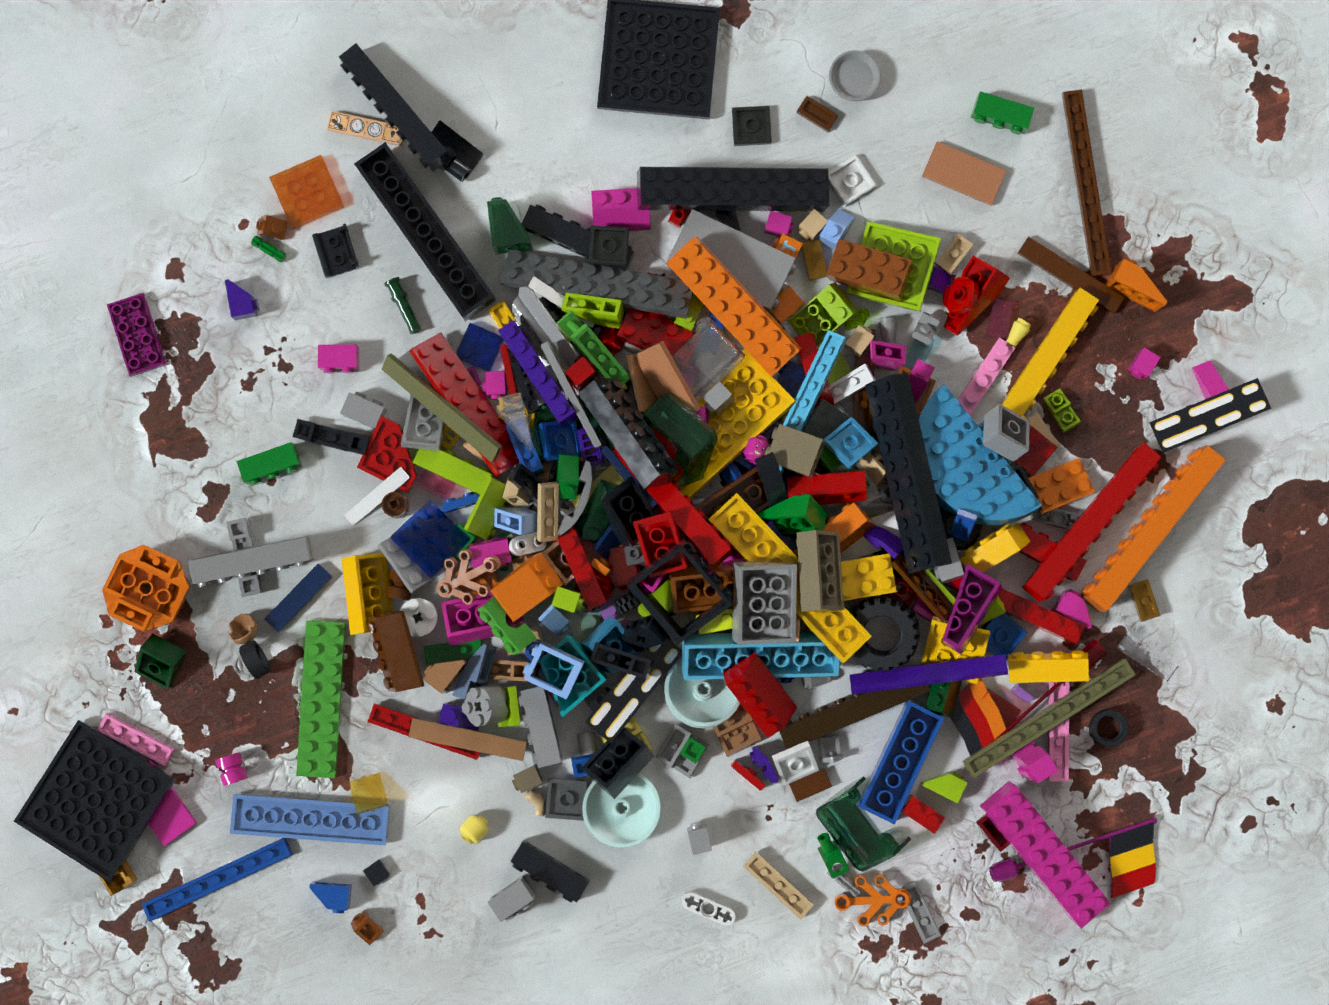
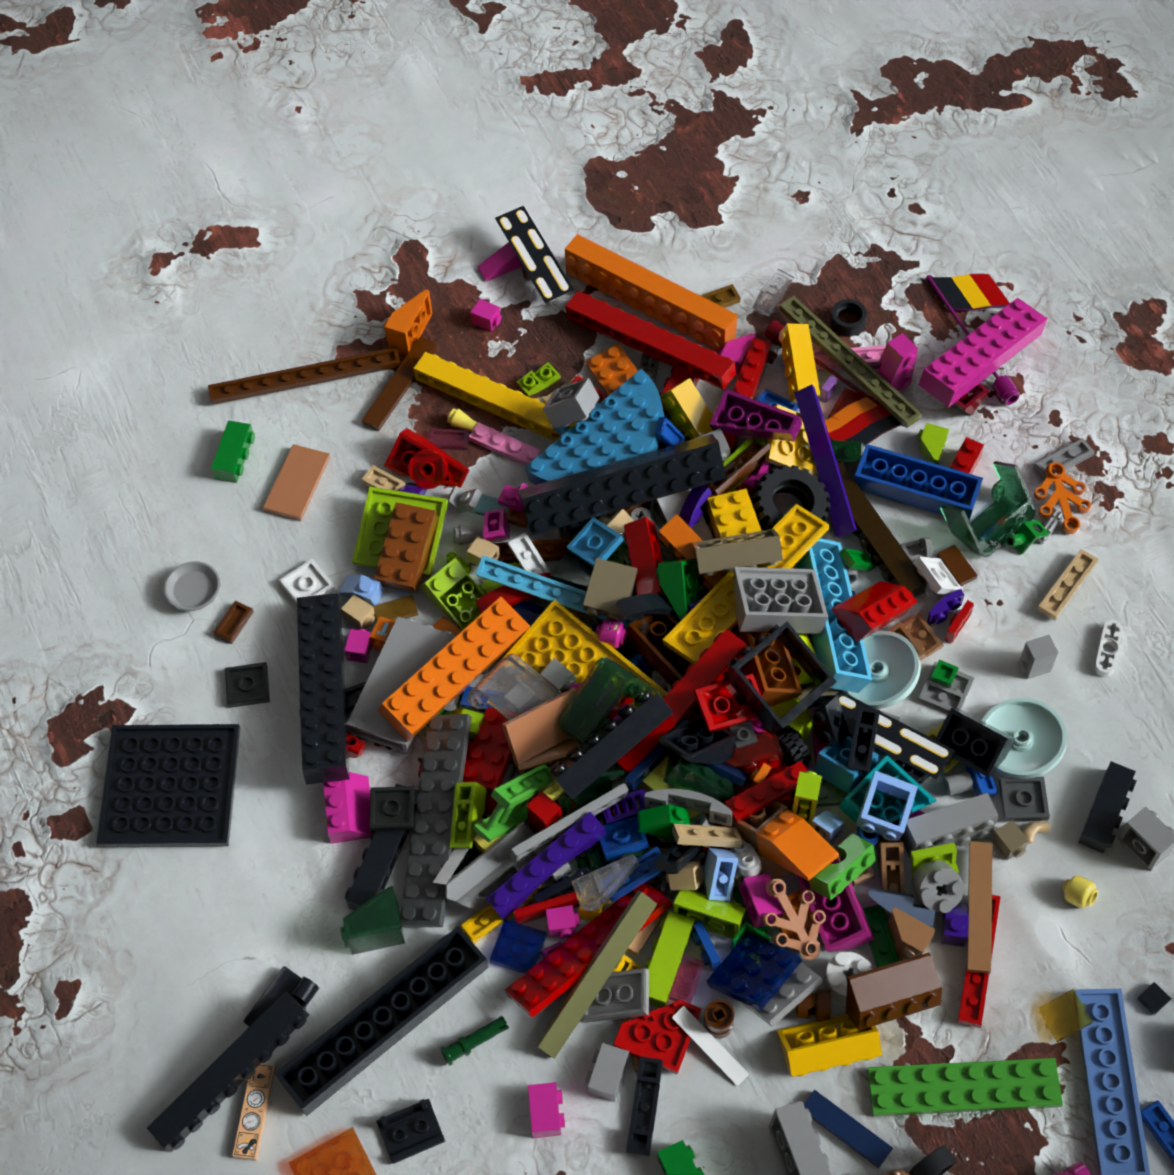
camera: 90 degrees left, 25 degrees down
none -> green tile [839,548,875,571]

